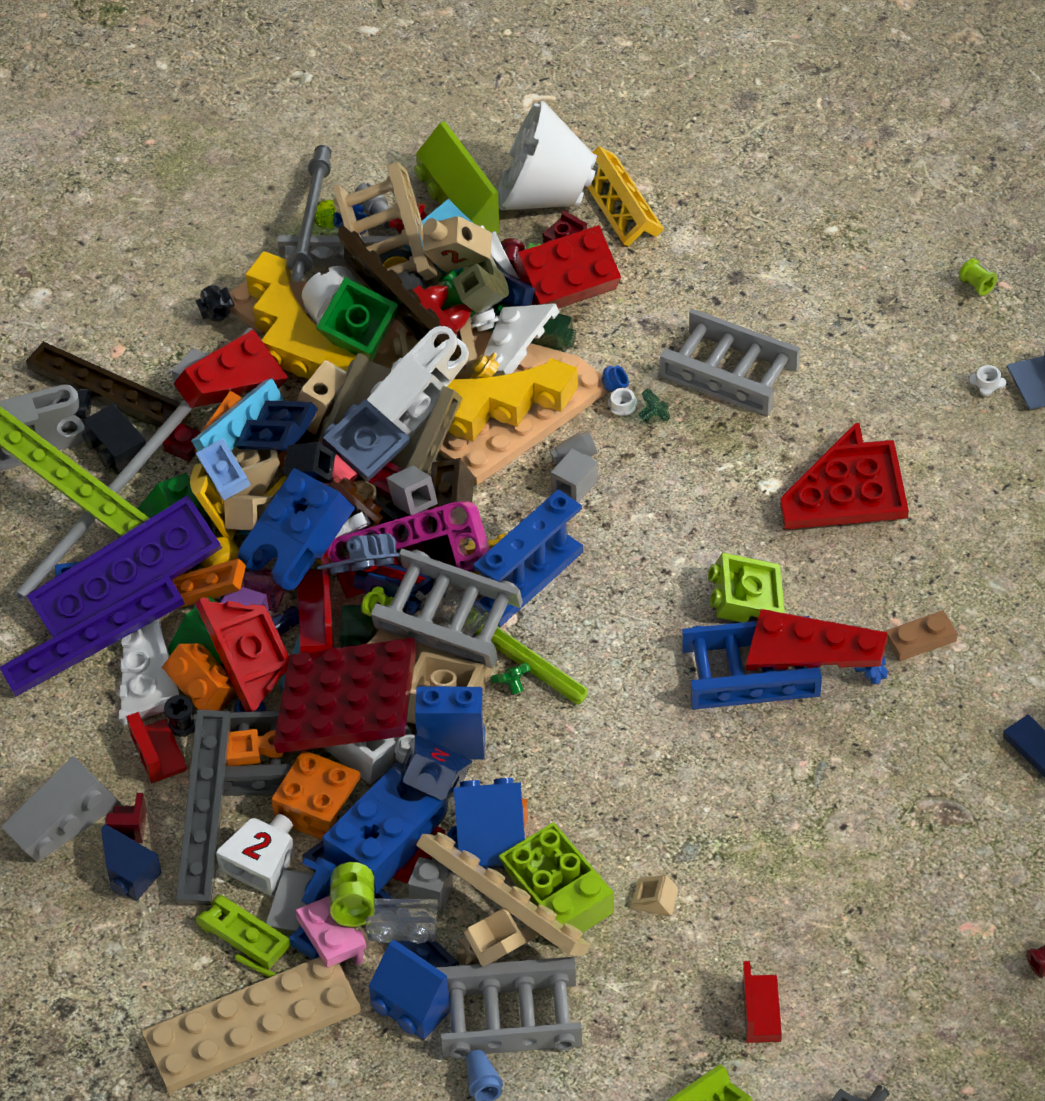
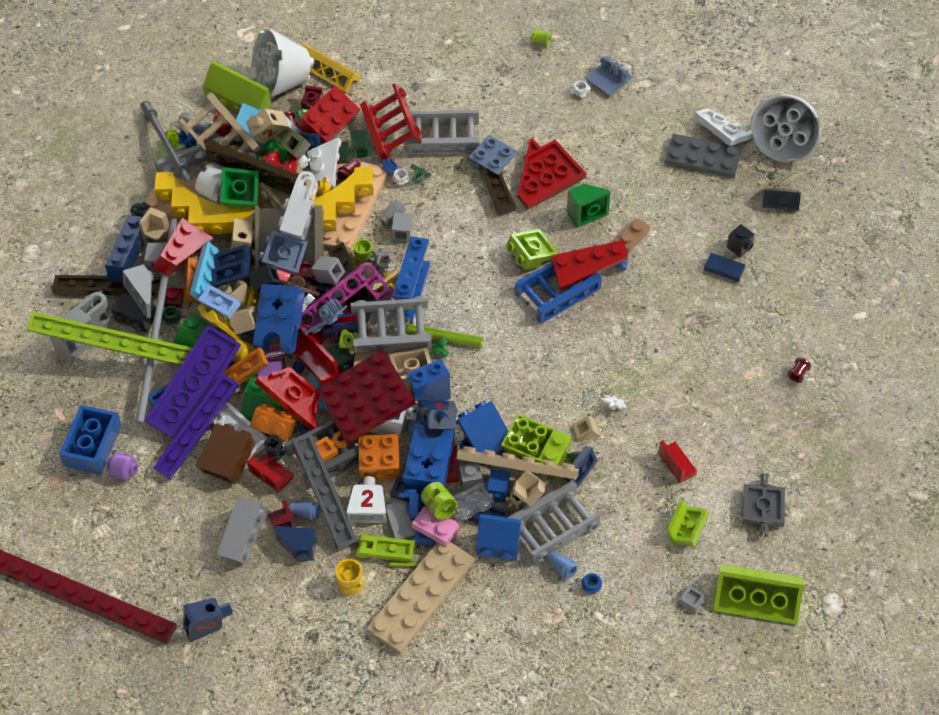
camera: 30 degrees left, 5 degrees up
none -> dark blue brick [105,215,144,283]
none -> light grey slope [123,264,154,318]
none -> tan panel [139,207,169,245]
none -> dark green plate [162,306,181,324]
none -> reddish brown brick [196,423,256,485]
none -> medium blue cone [290,501,321,521]
none -> yellow wheel [335,559,364,596]
none -> dark red cone [337,159,361,182]
none -> clear green brick [350,129,372,159]
none -> lime wheel [354,239,372,264]
none -> red fence [360,83,422,160]
none -> light grey gear [368,248,393,271]
none -> sand blue hinge [469,135,518,175]
none -> dark brown plate [481,169,516,215]
none -> blue brick [484,469,511,503]
none -> dark blue tile [563,446,598,488]
none -> green slope [567,184,611,228]
none -> white plant [602,395,627,410]

